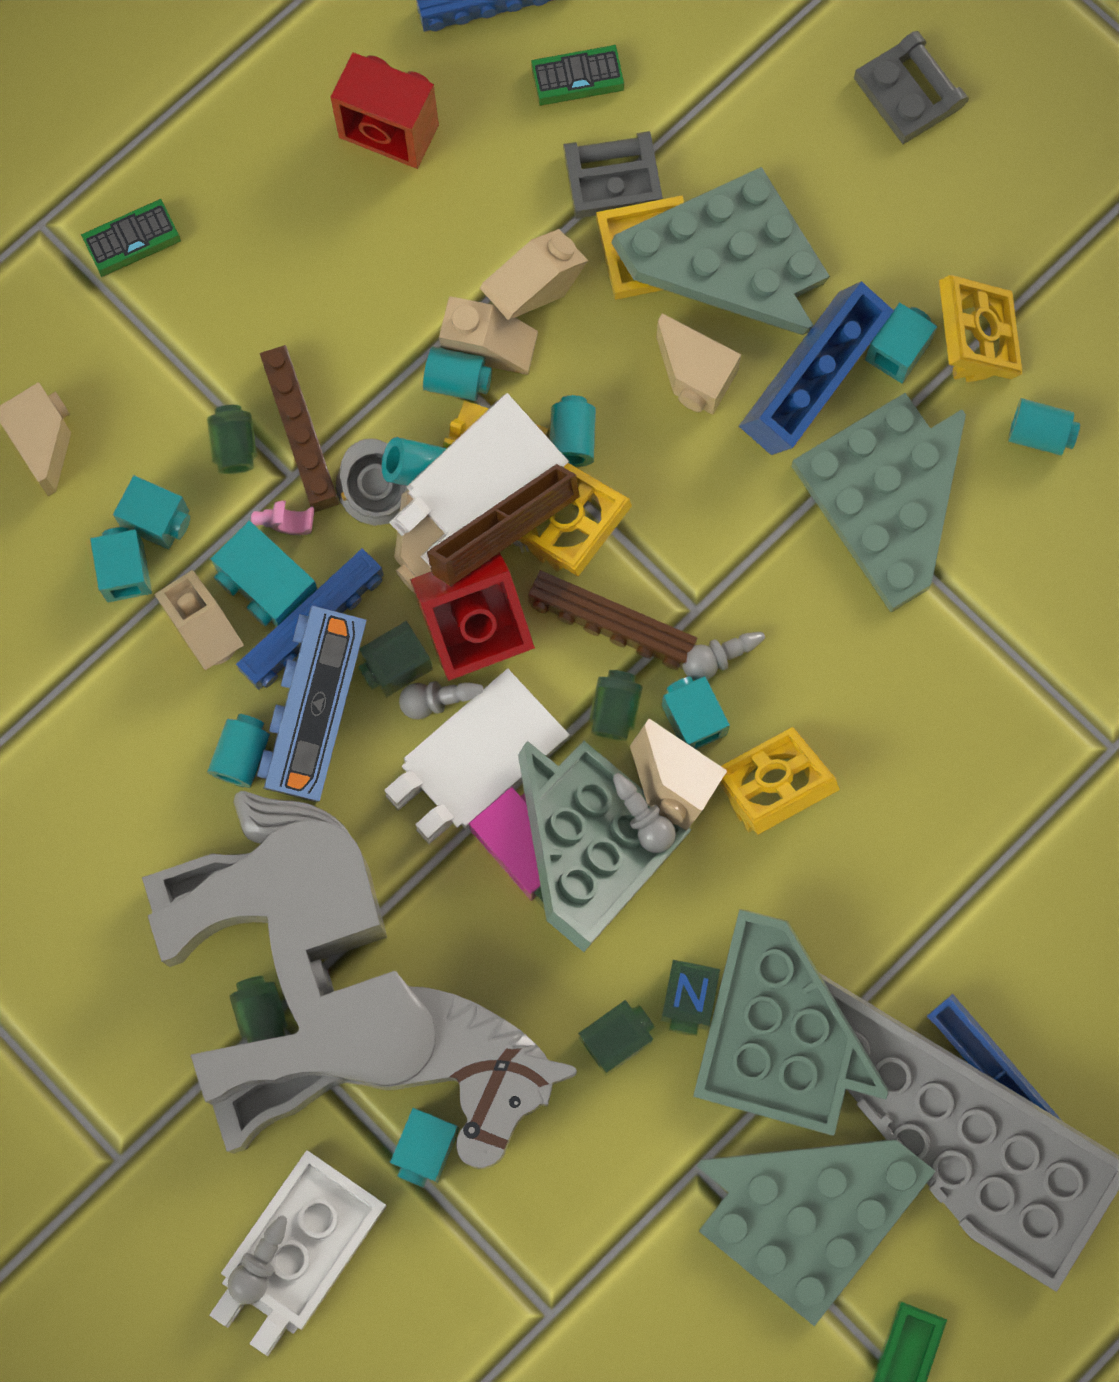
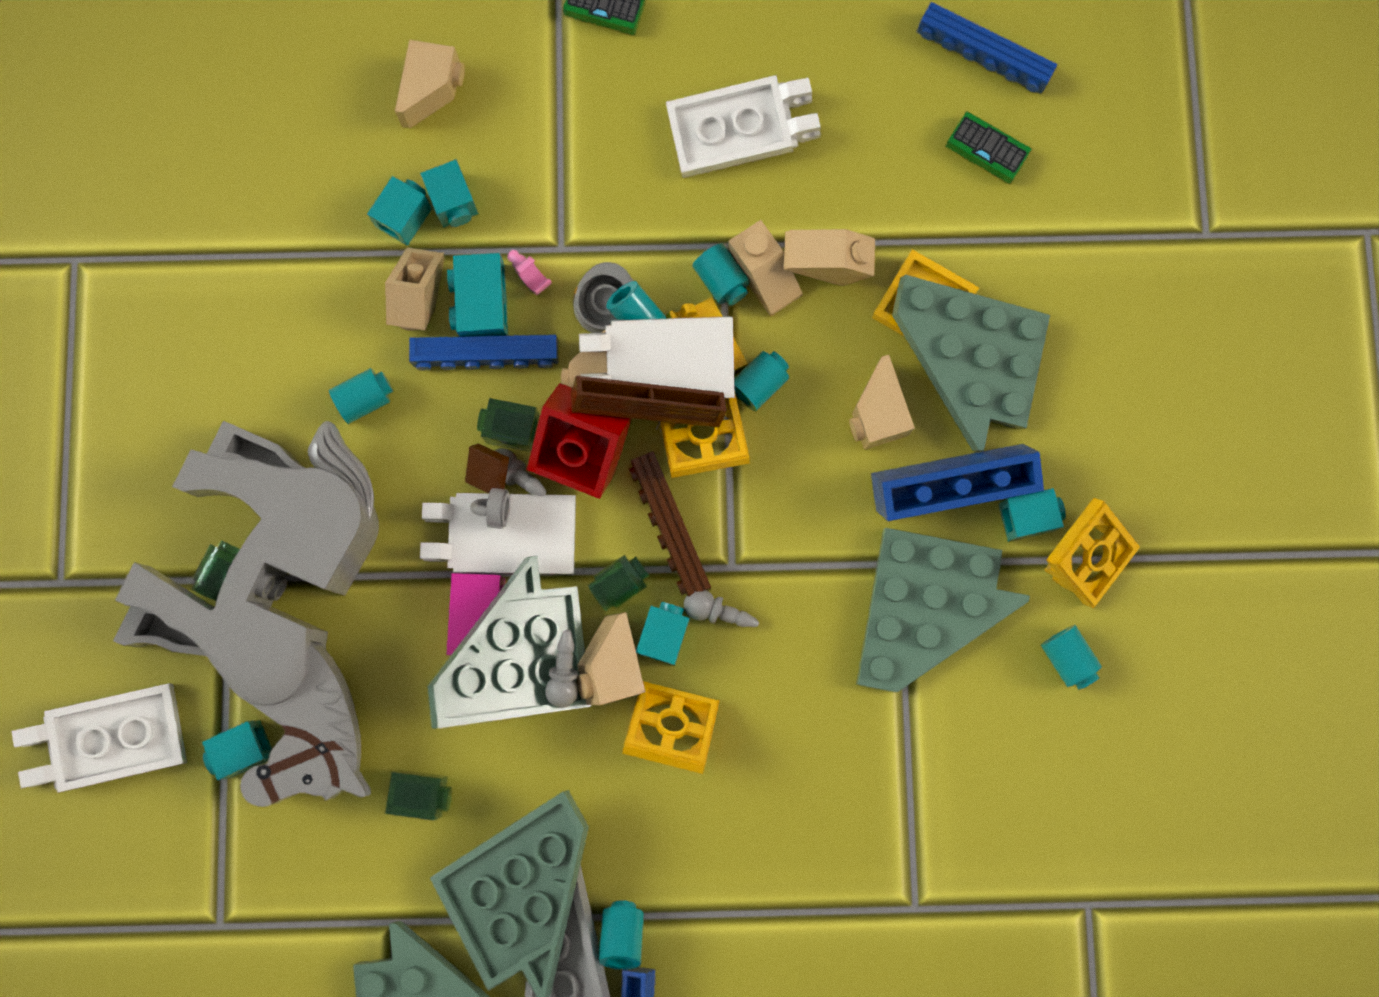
camera: 40 degrees right, 5 degrees up
clear green brick [207,404,257,474] -> none
light grey bar [228,1216,287,1304] -> none
brick [257,605,367,802] -> none
reddish brown piece [259,345,340,513] -> none
red brick [330,52,439,169] -> none
dark grey plate [563,131,663,219] -> none
clear green brick [660,960,720,1036] -> none
dark grey plate [854,31,969,144] -> none
none -> reddish brown tile [465,443,509,493]
none -> light grey tile [470,488,510,529]
none -> teal brick [599,900,644,969]
none -> white tile [666,75,821,178]

